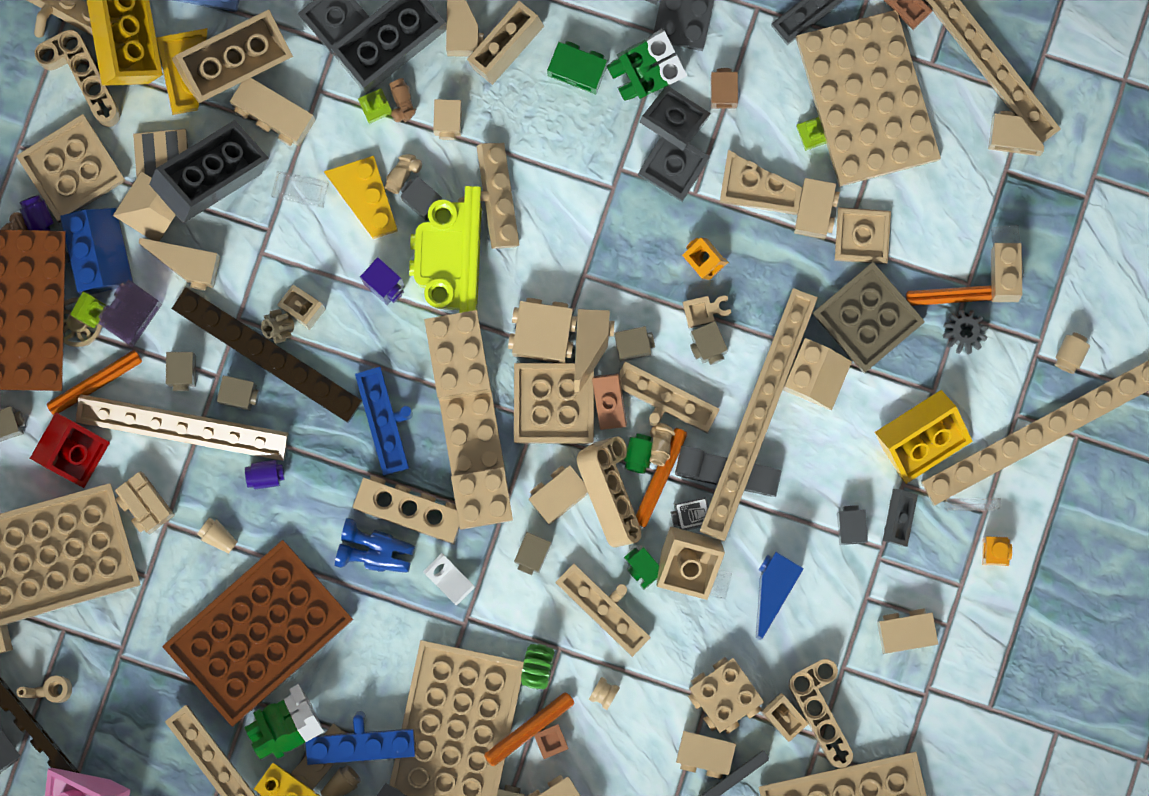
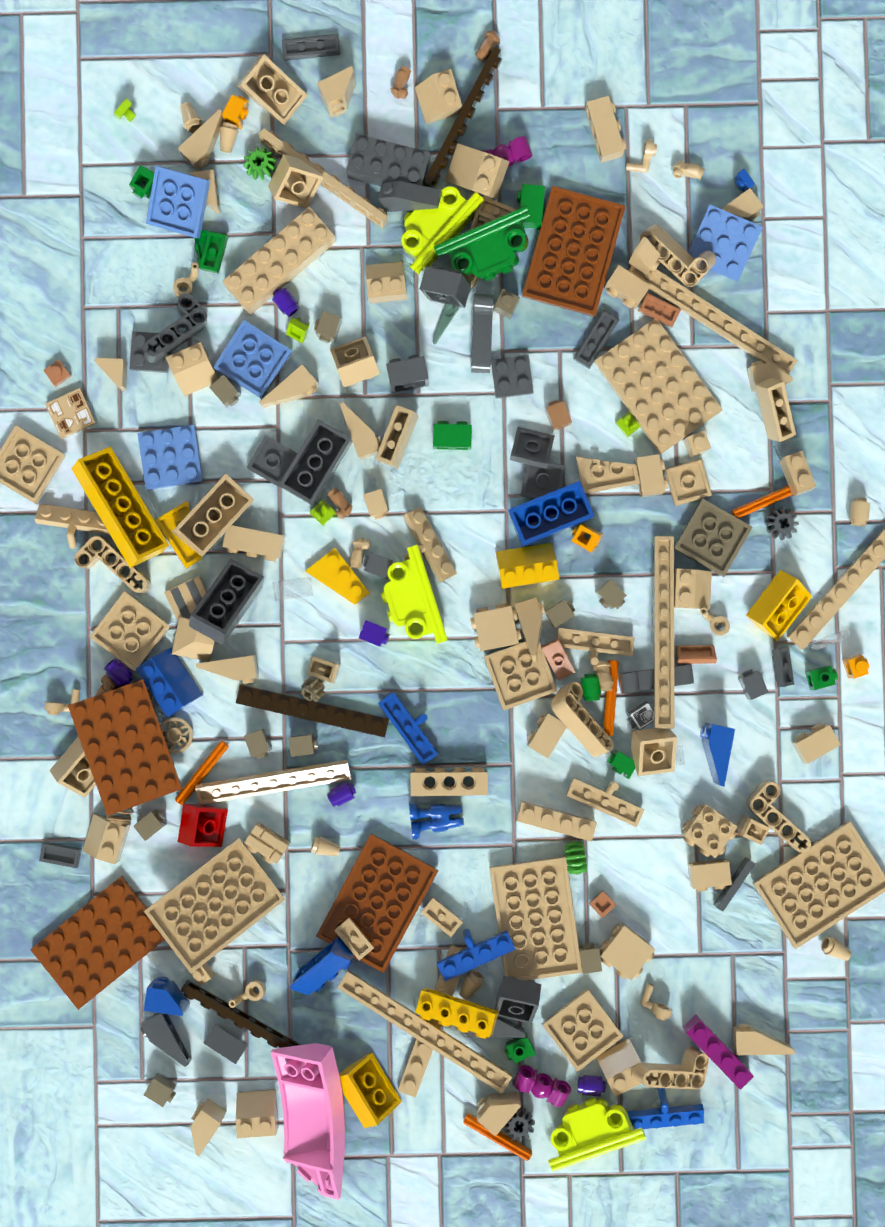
camera: 20 degrees left, 5 degrees up
lime tile [70,292,107,328] -> none
clear purple slope [98,279,162,348] -> none
green hips [244,684,324,760] -> none
white bracket [423,553,475,605] -> none
tan bracket [424,310,513,530] -> none
orange axle [484,692,574,766] -> none
dark tan brick [514,532,552,575] -> none
tan wheel [589,677,620,710] -> none
green hips [606,29,687,101] -> none
tan plate [682,296,731,329] -> none
none -> blue slope [289,936,354,995]
none -> tan plate [334,917,374,960]
none -> tan plate [421,897,463,937]
none -> yellow slope [495,543,559,589]
none -> blue slope [508,481,594,547]
none -> tan brick [516,800,597,842]
none -> nougat plate [675,645,717,664]
none -> tan brick [683,430,711,458]
none -> tan plate [700,607,730,636]
none -> tan brick [755,378,796,442]
none -> green brick [805,666,838,690]

